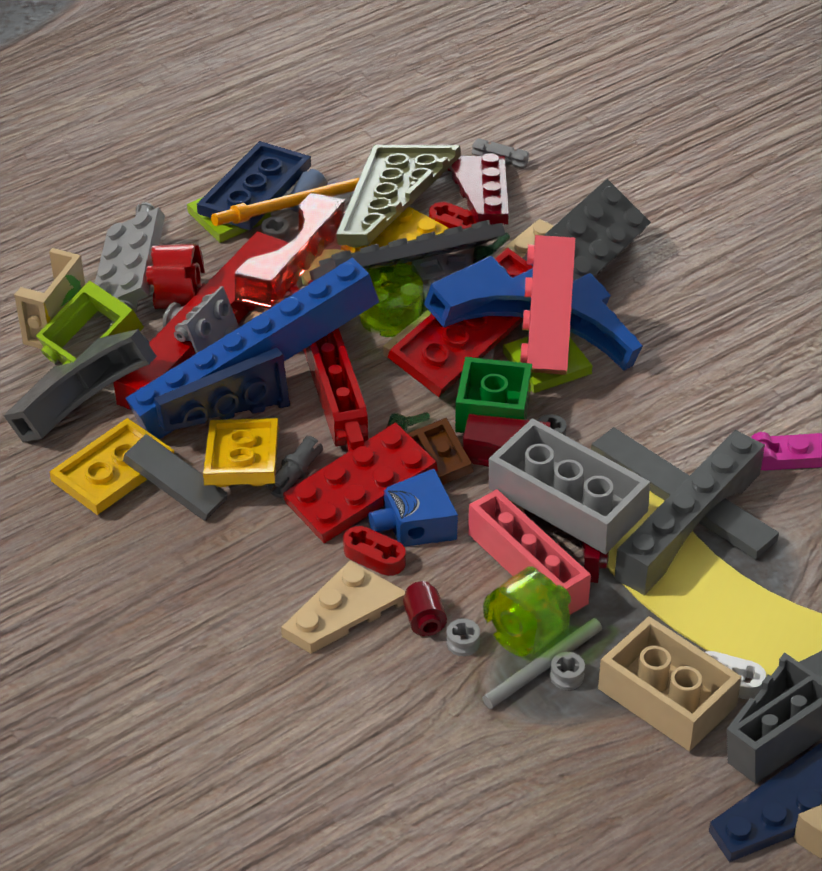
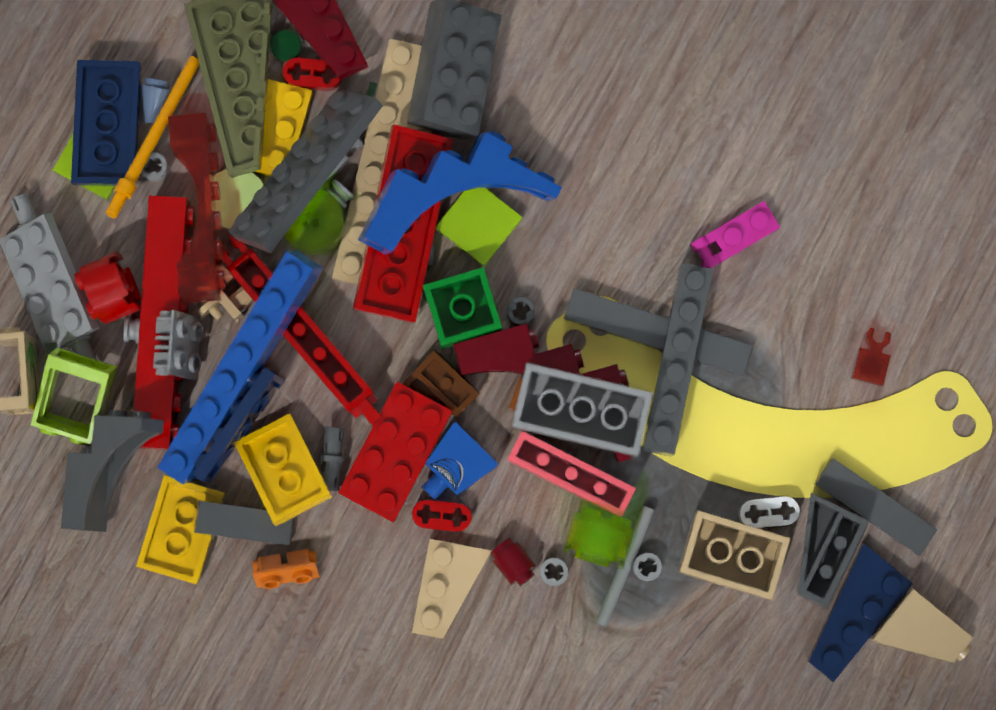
camera: 30 degrees left, 40 degrees up
clear green hand [386,412,430,432] -> none
coral brick [520,235,576,375] -> none
none -> orange hinge [252,549,320,589]
none -> dark green tile [270,30,302,63]

